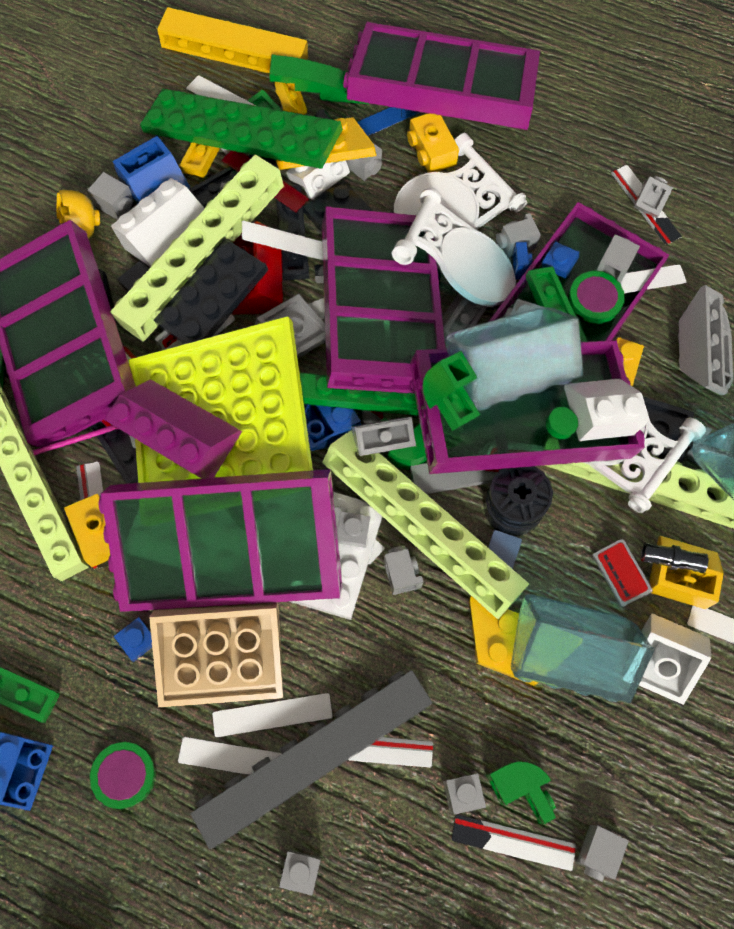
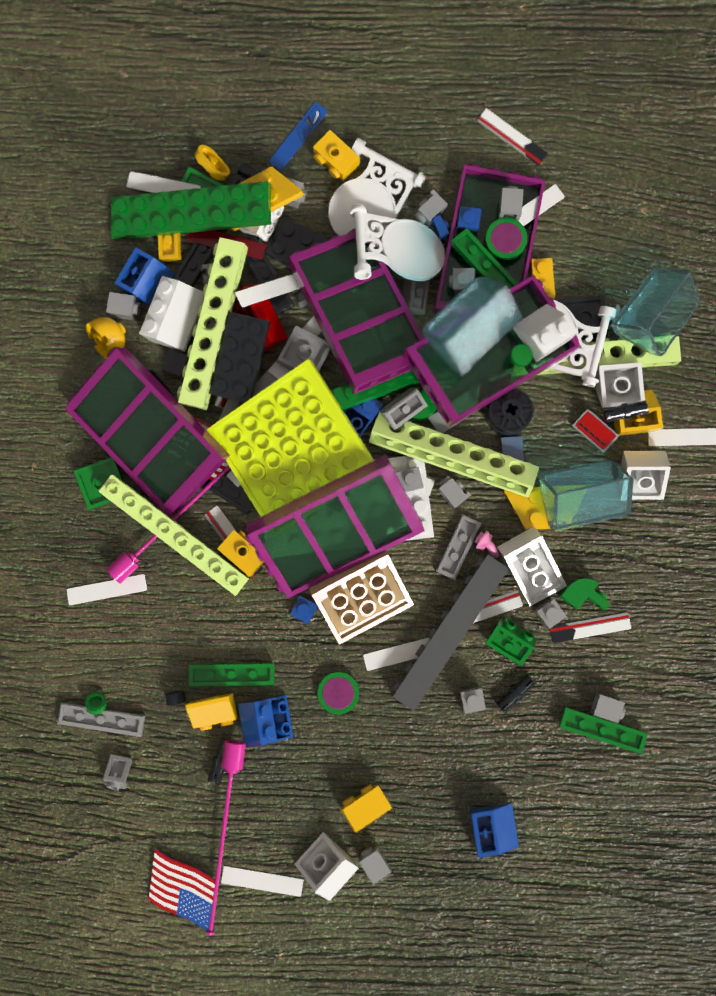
camera: 15 degrees left, 15 degrees up
magenta slope [104,379,242,478] -> none
yellow brick [157,7,308,73] -> none
white sticker [212,693,332,737] -> none
green slope [270,54,369,104] -> none
window [343,22,540,130] -> none
green brick [423,351,480,431] -> none
light grey brick [576,825,629,882] -> none
light grey bracket [633,176,673,218] -> none
light grey wedge [678,285,733,395] -> none
none -> light grey tile [436,514,481,580]
none -> bright pink plate [475,531,499,559]
none -> green bracket [485,617,537,666]
none -> black pin [496,674,536,714]
none -> white slope [497,527,567,606]
none -> white slope [595,362,645,408]

